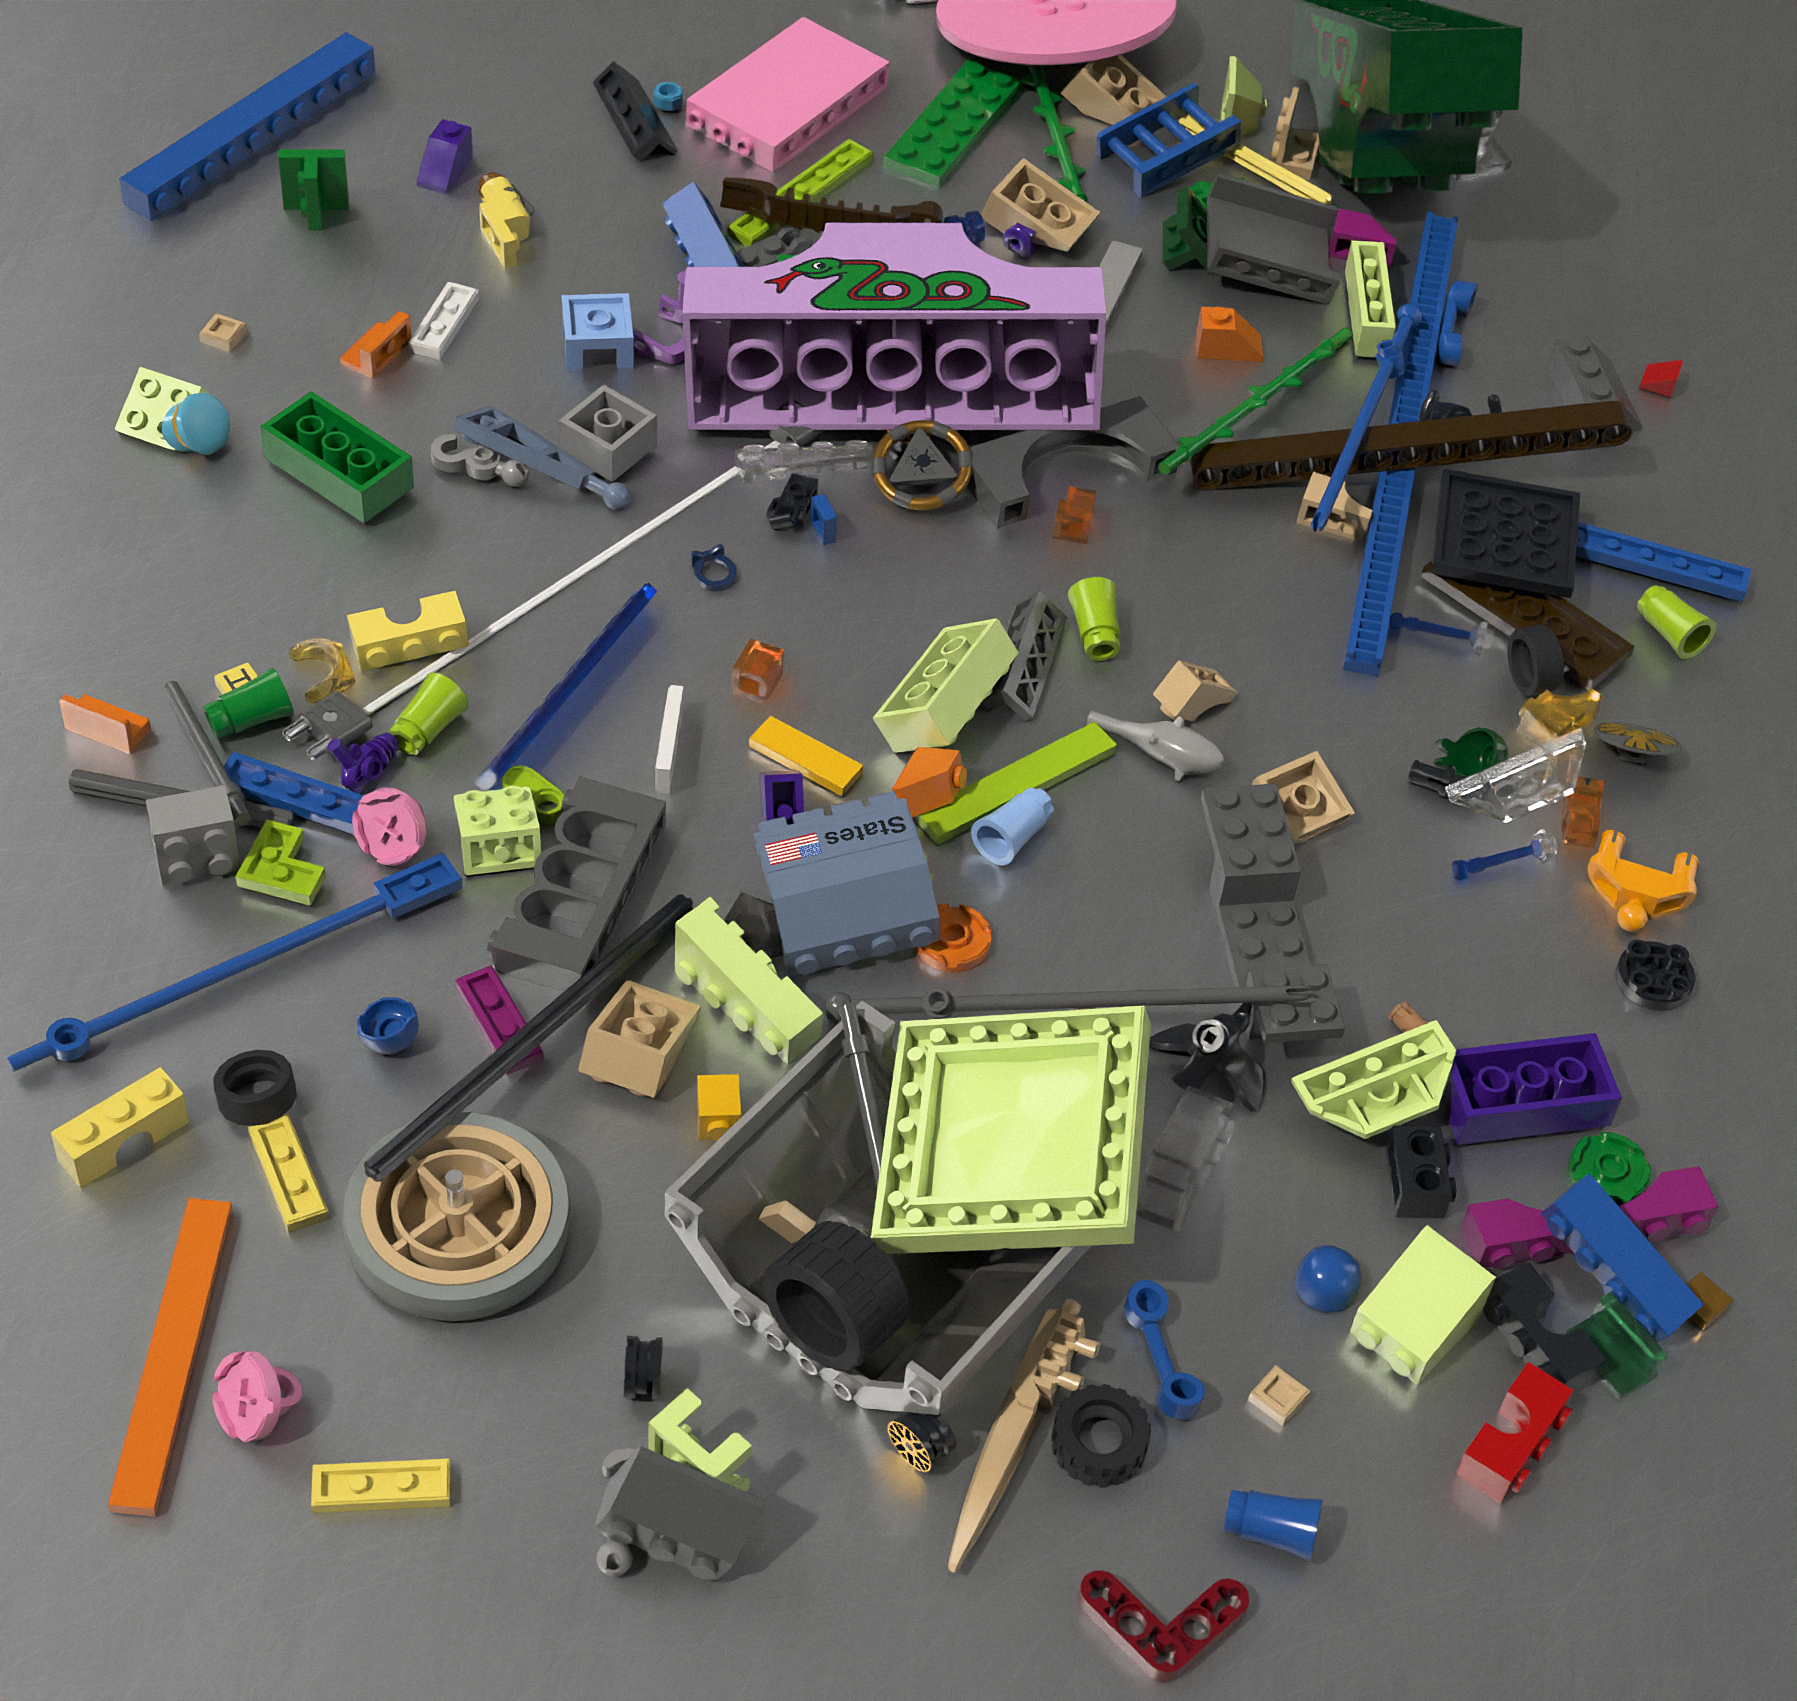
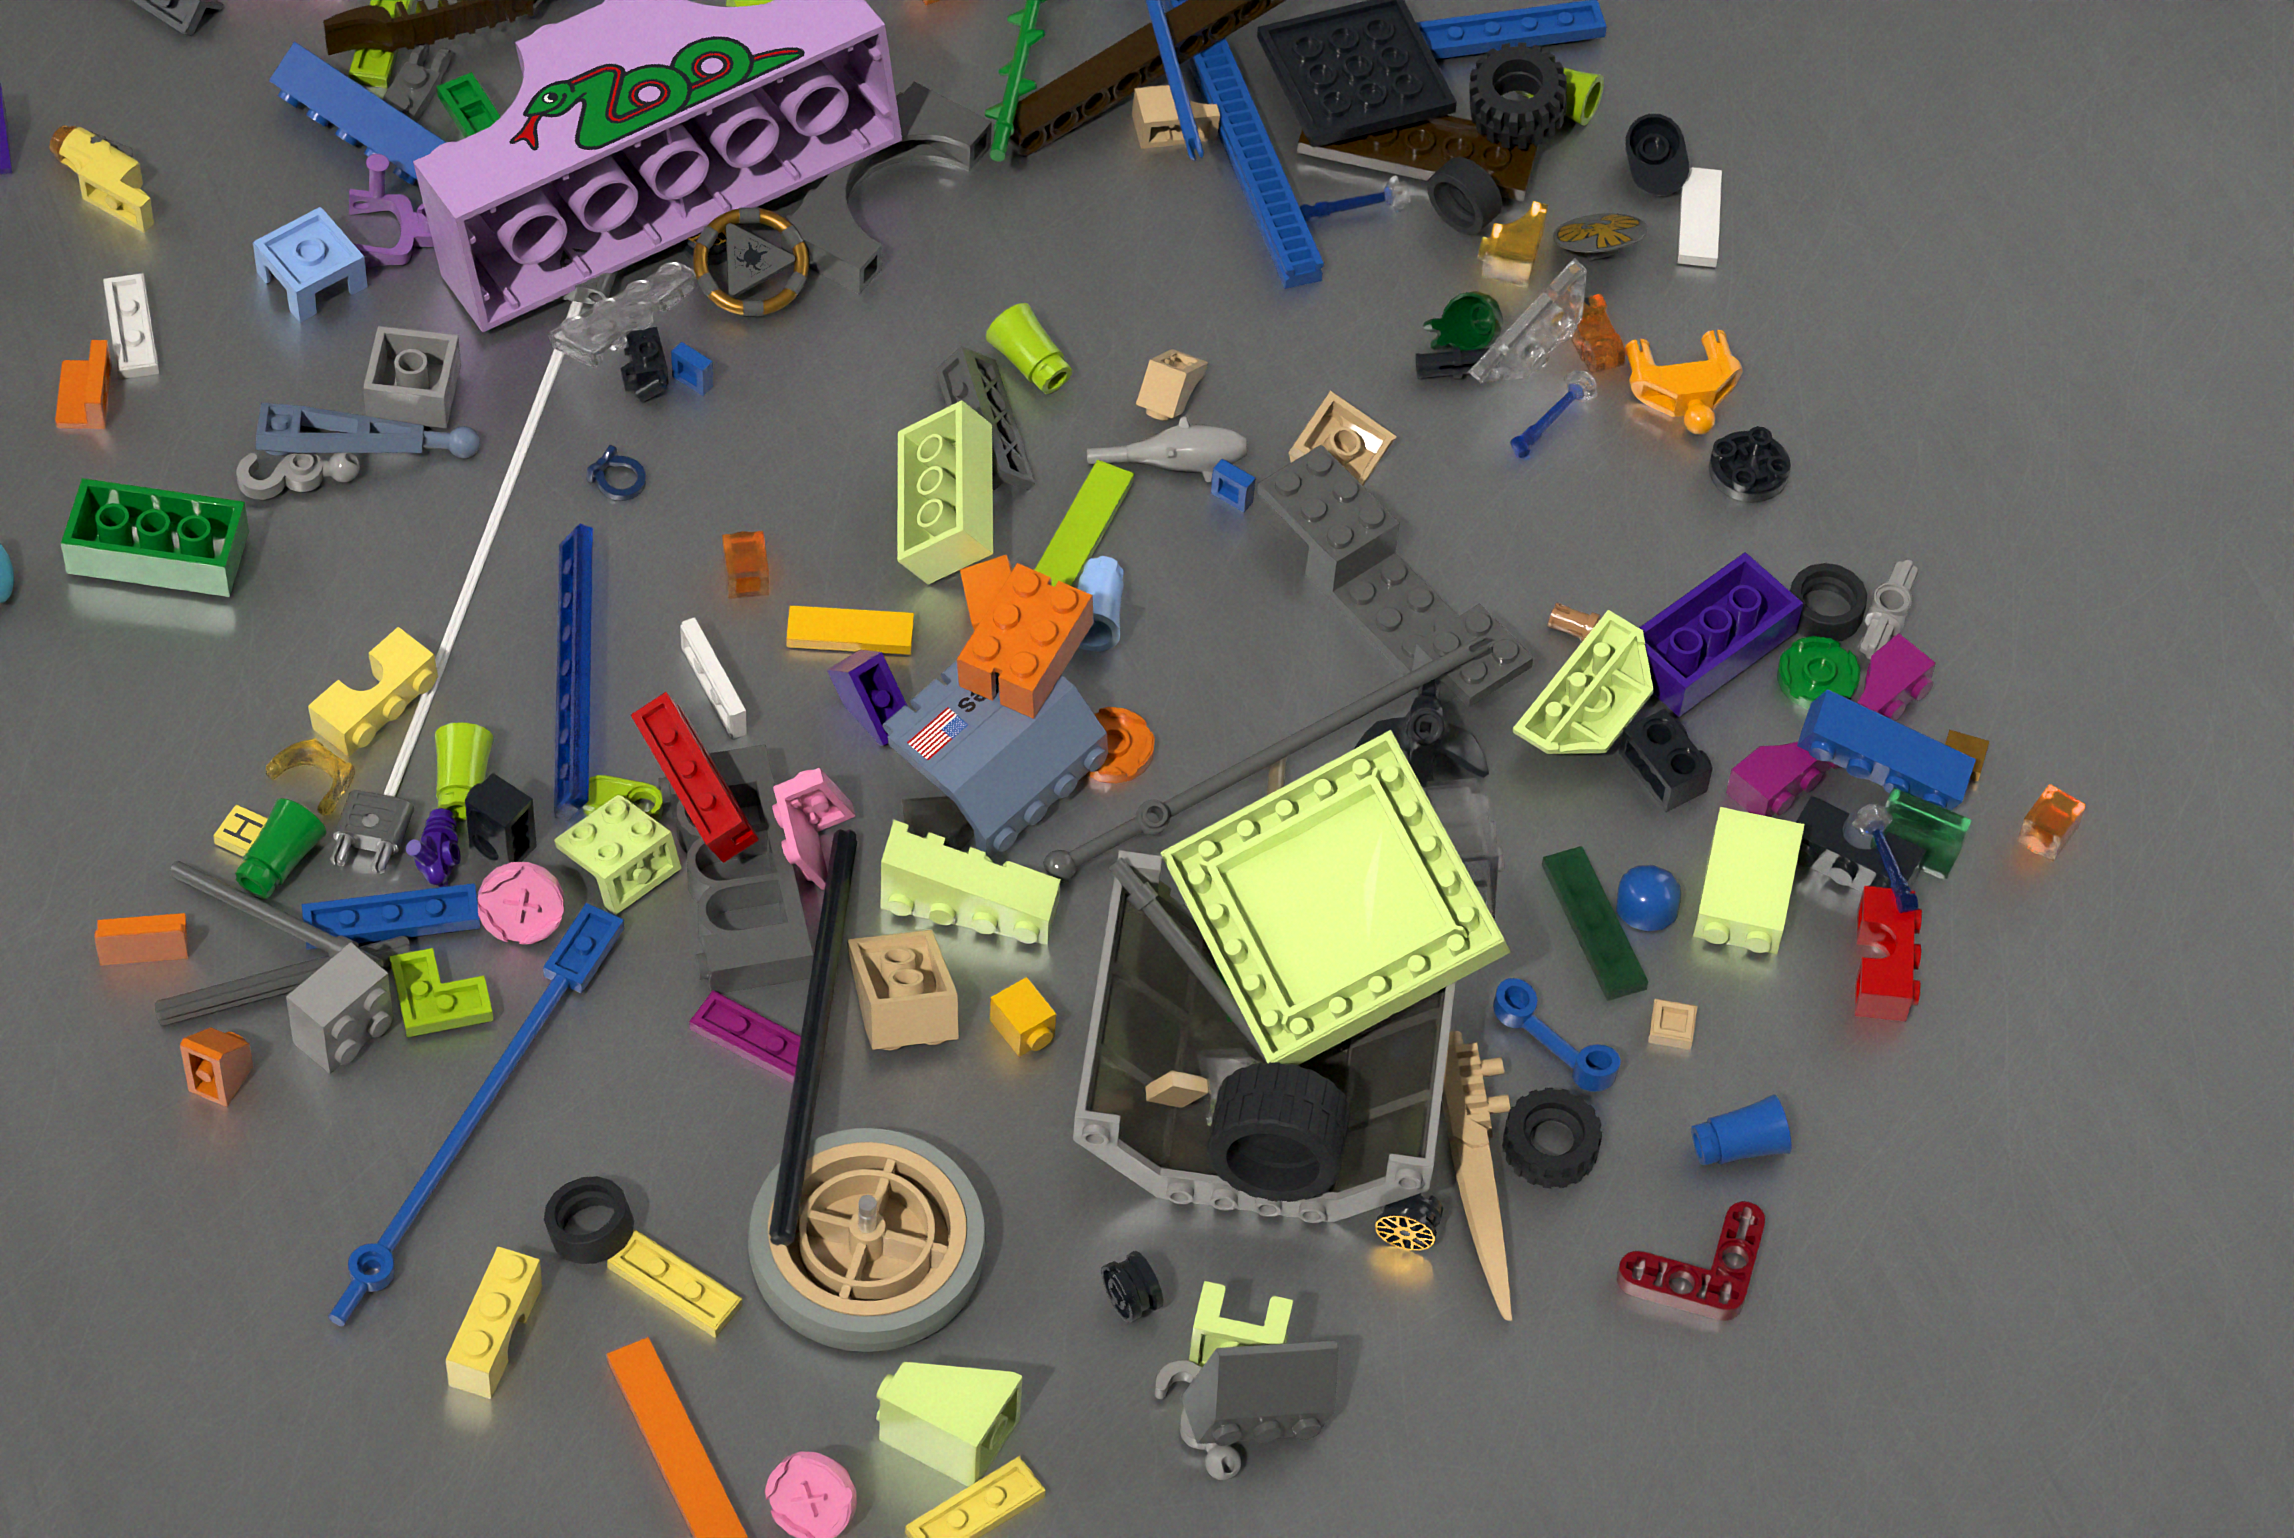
camera: 30 degrees left, 5 degrees up
blue hair [356,997,419,1054] -> none
clear orange brick [1053,486,1096,544] -> none
none -> orange slope [180,1027,253,1107]
none -> black brick [465,773,537,867]
none -> red brick [631,692,759,863]
none -> bright pink bracket [773,768,856,890]
none -> yellowish green slope [876,1362,1023,1487]
none -> orange piece [957,563,1094,719]
none -> blue tile [1211,459,1256,513]
none -> black tyre [1469,42,1567,149]
none -> clear green tile [1542,846,1649,1001]
none -> black cap [1625,114,1689,196]
none -> white tile [1677,167,1722,267]
none -> black tyre [1790,563,1867,642]
none -> piece [1852,804,1918,913]
none -> light grey axle [1860,559,1918,660]
none -> clear orange brick [2017,784,2086,862]

